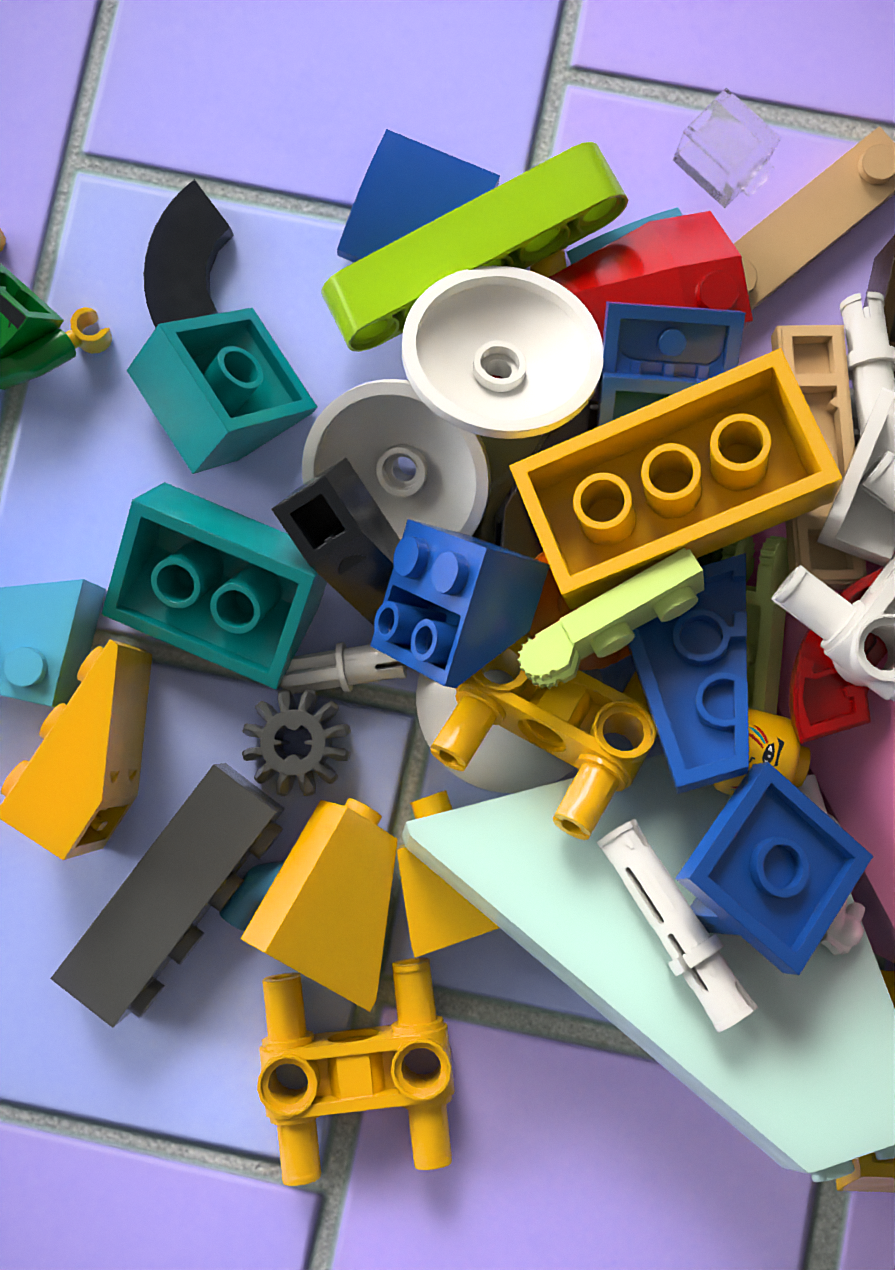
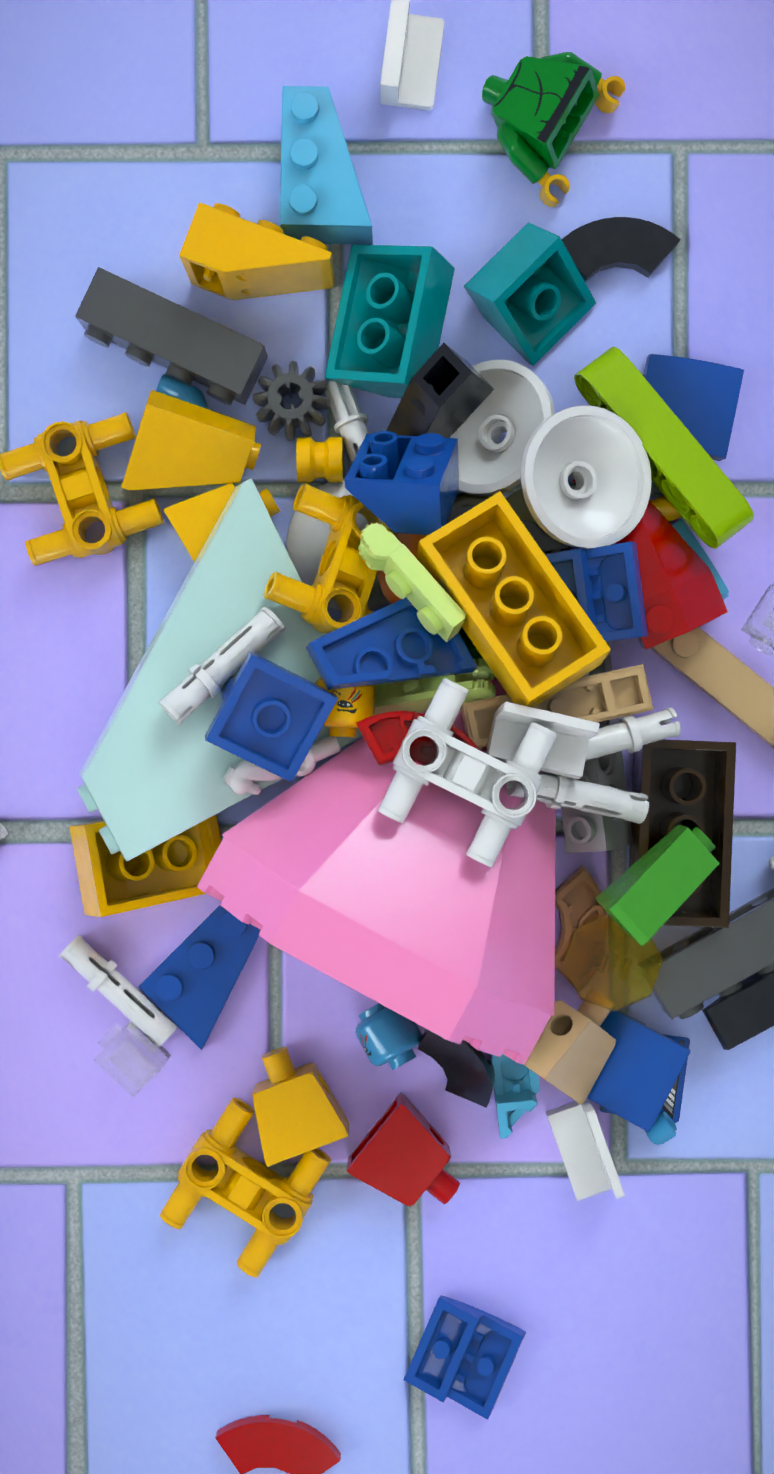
camera: 75 degrees right, 5 degrees up
none -> yellow wheel [296,437,343,483]

